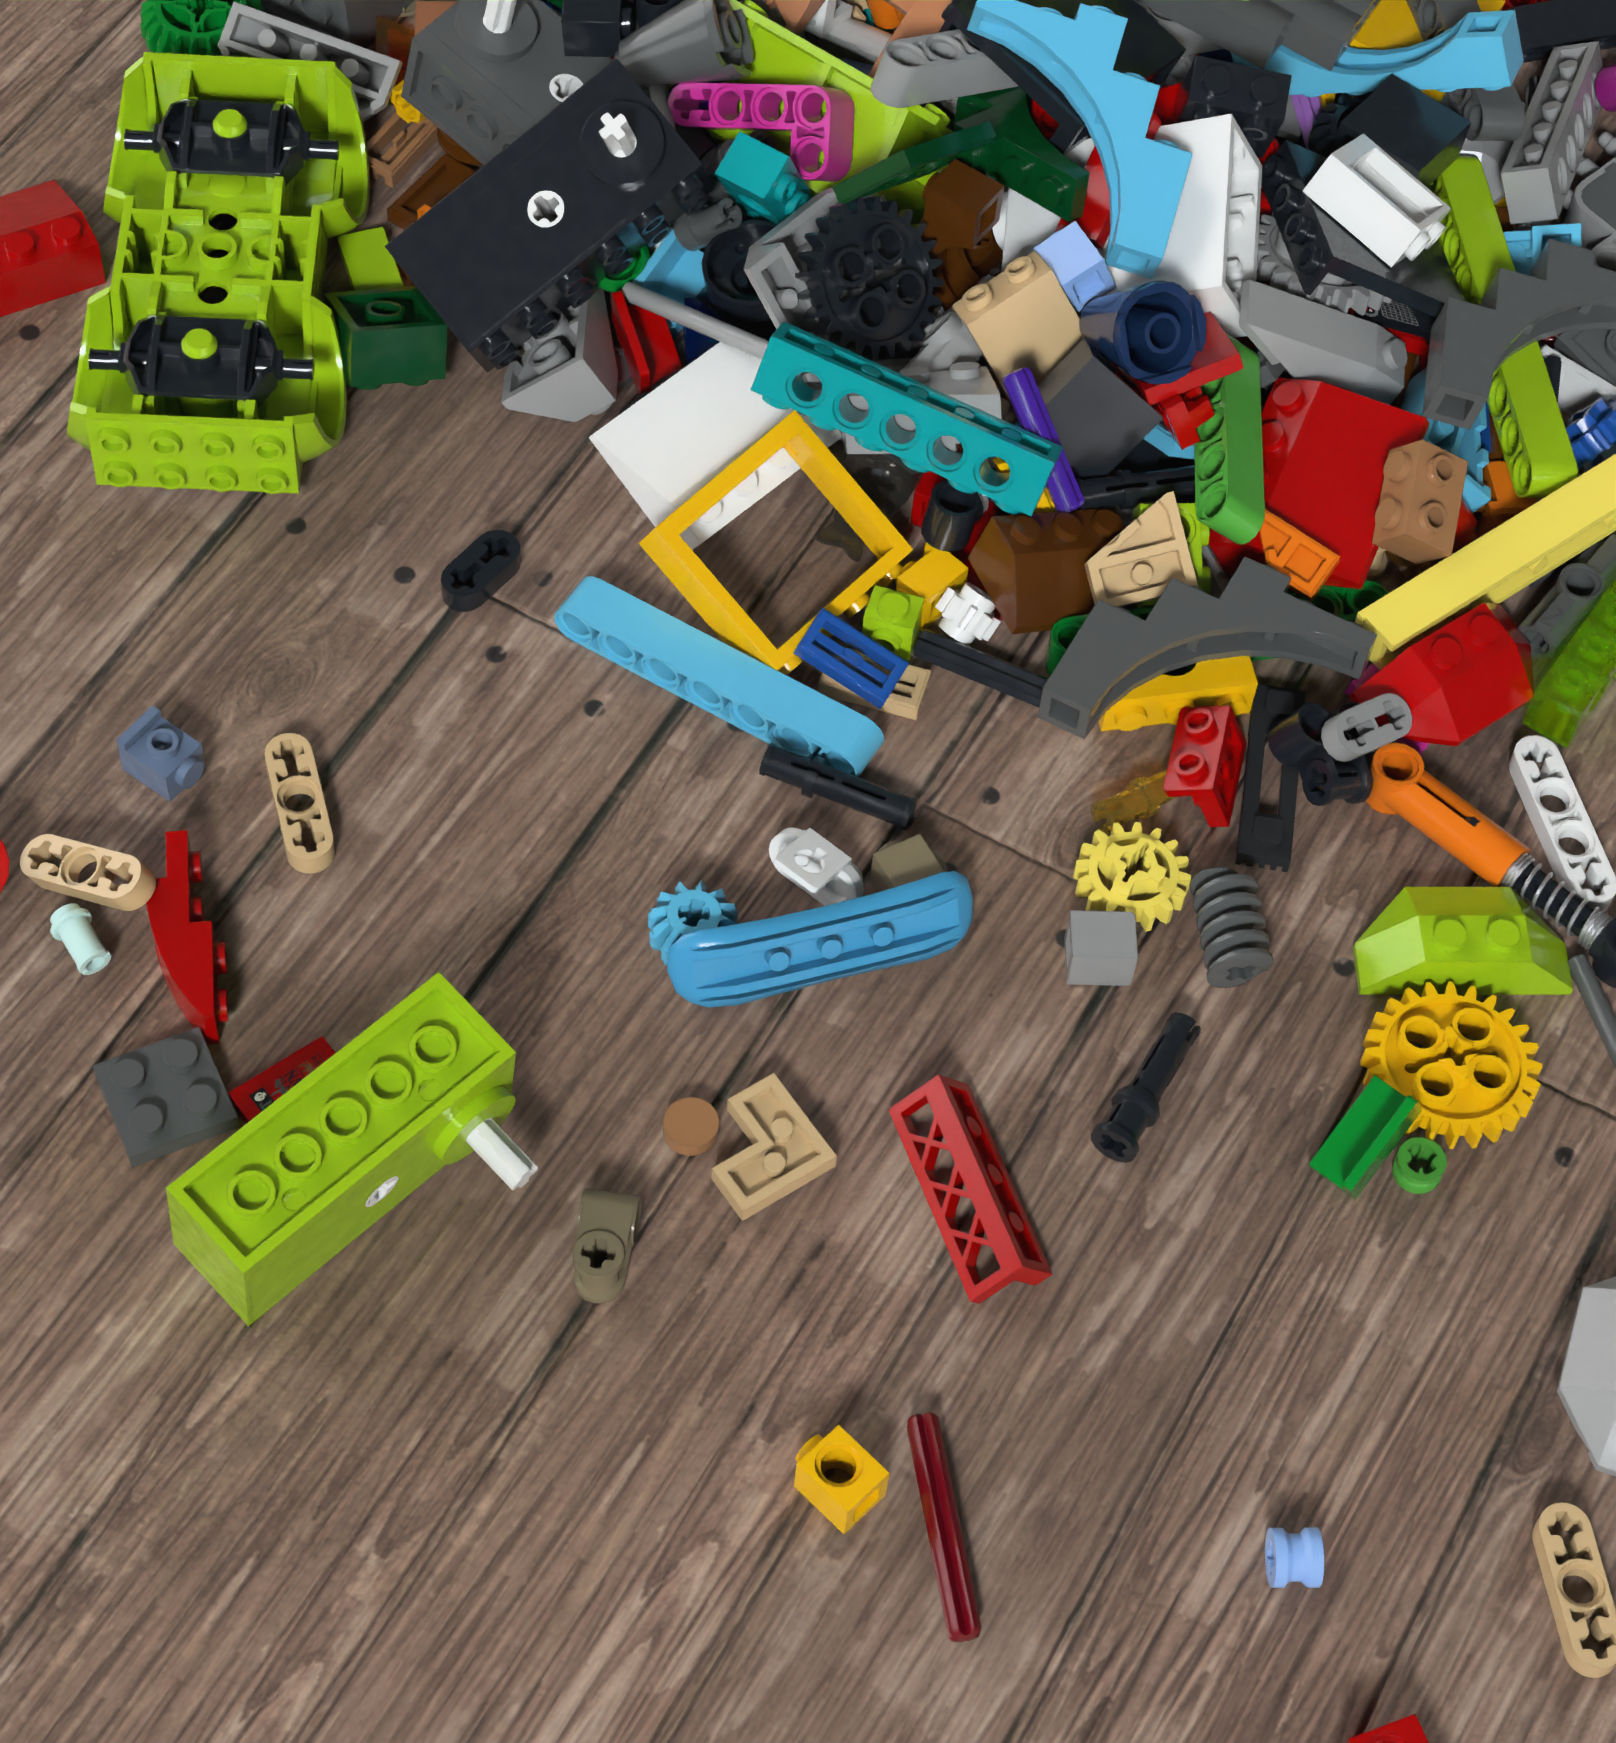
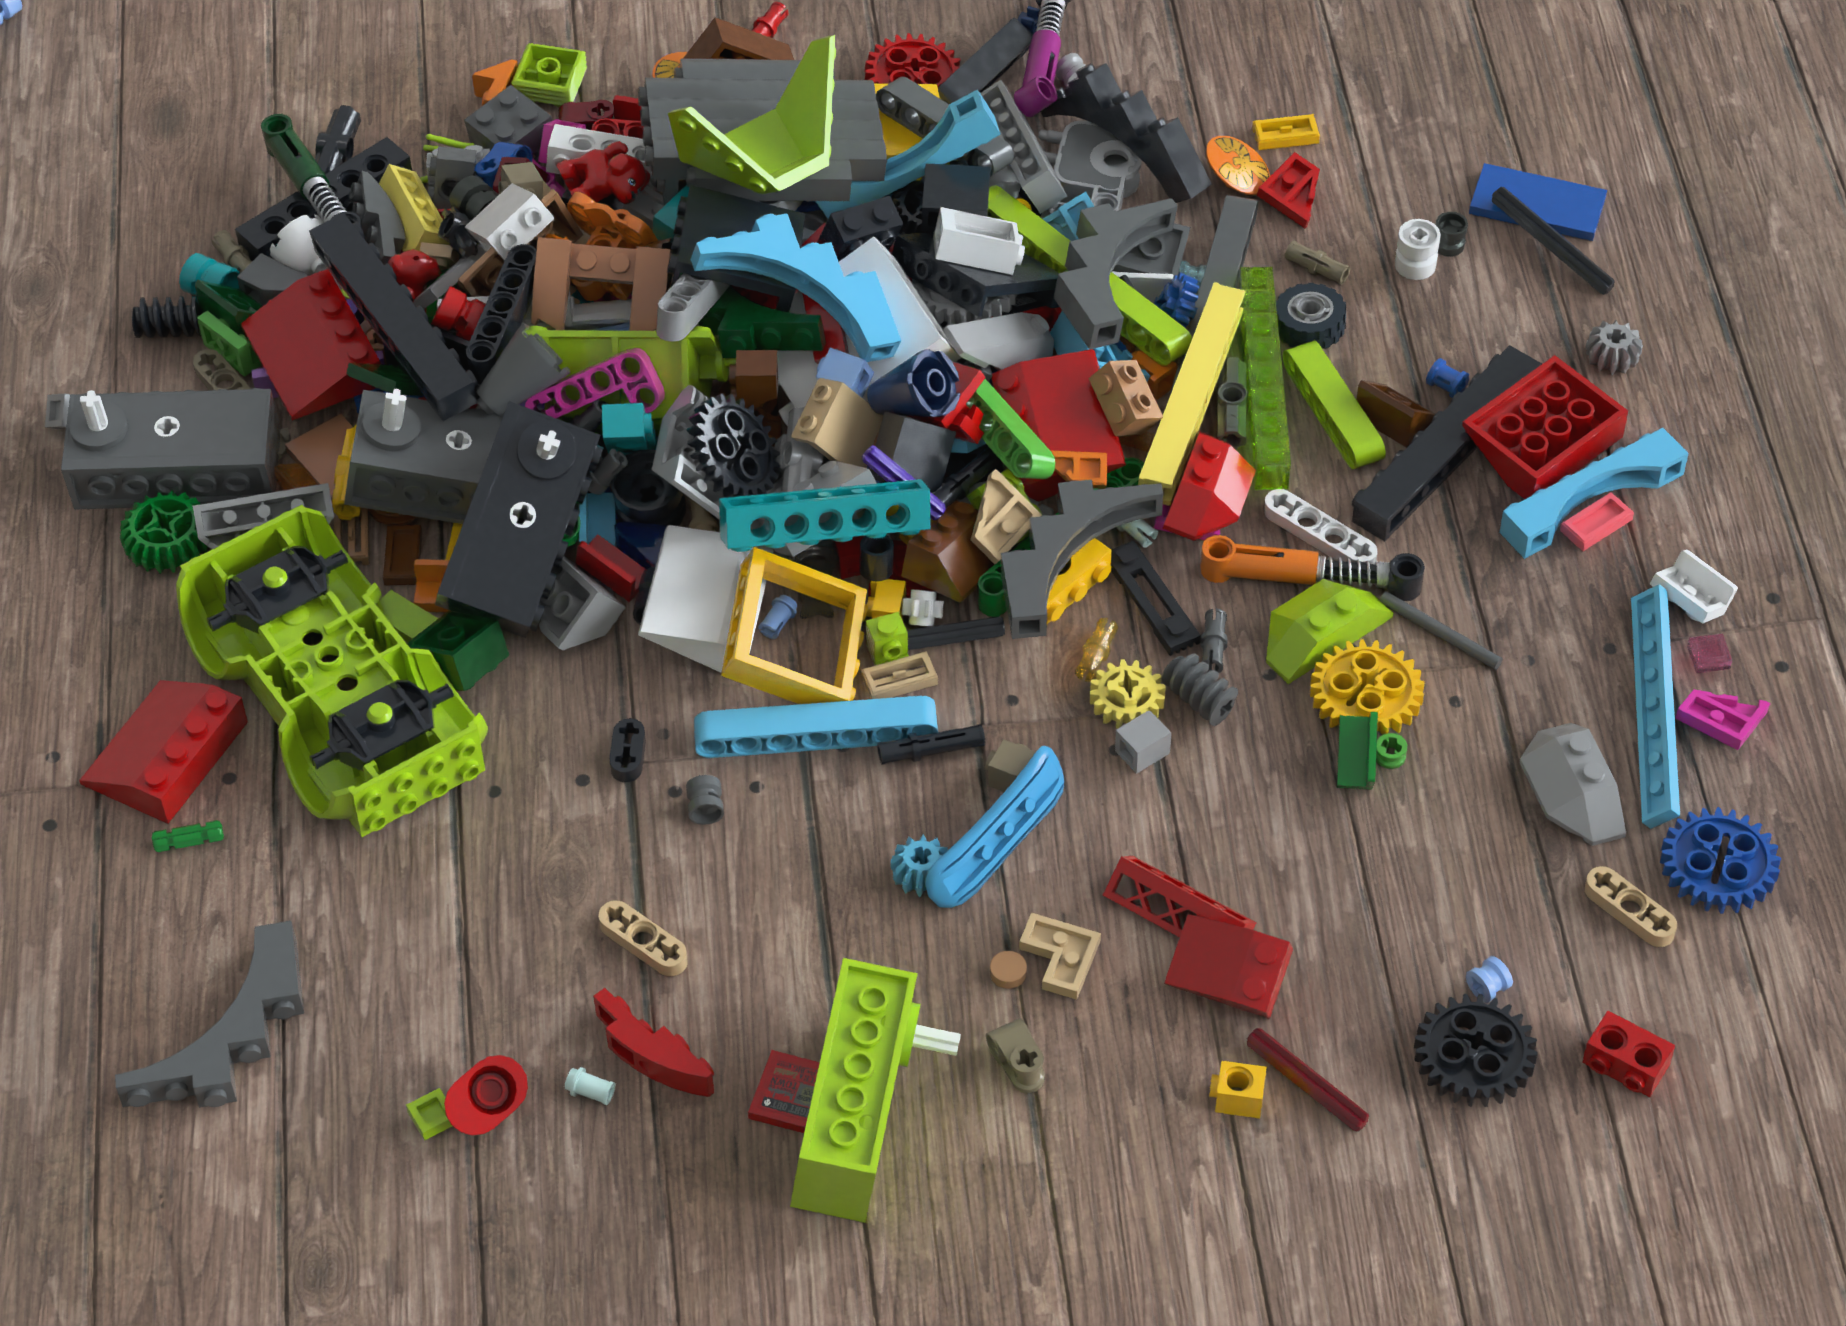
camera: 30 degrees left, 5 degrees down
tan beam [20,834,156,911] -> none
dark grey plate [92,1027,240,1167] -> none
sand blue brick [116,705,206,802] -> none
light grey bar [622,282,769,360] -> none
white bracket [769,827,864,906] -> none
blue tile [793,607,909,709] -> none
dark green tile [832,121,997,204] -> none
black pin [1091,1012,1201,1163] -> none
red bracket [1163,705,1247,827] -> none
black piece [1268,701,1373,806] -> none
light grey beam [1321,693,1412,762] -> none
none -> dark grey wheel [686,775,724,825]
none -> medium blue pin [758,595,797,639]
none -> light aqua pin [1117,519,1158,548]
none -> red slope [1164,914,1293,1019]
none -> dark grey pin [1200,608,1228,673]
none -> black gear [1414,994,1538,1107]

